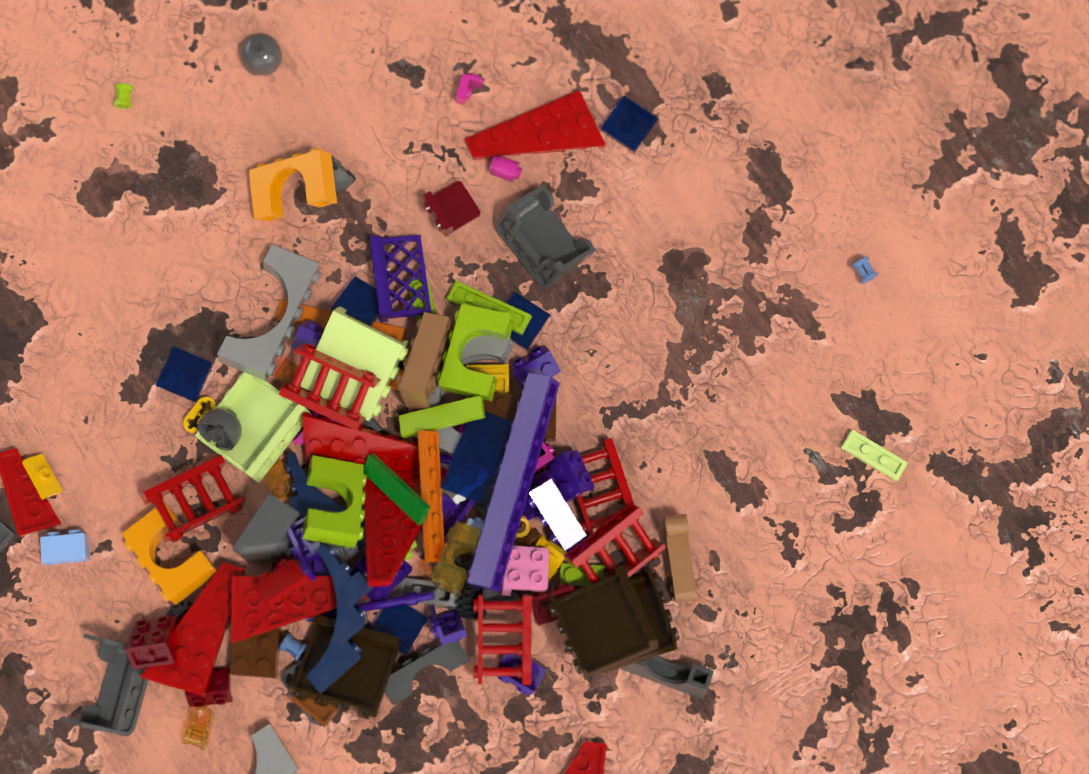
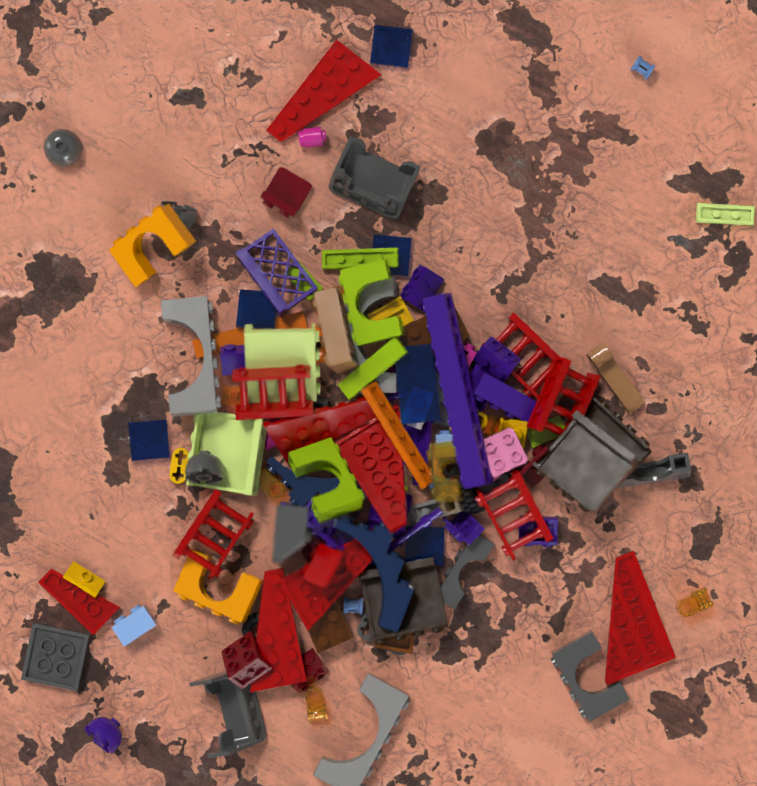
camera: 30 degrees left, 10 degrees up
green tile [363,454,431,525] -> none
dark pink bracket [456,73,483,105] -> none

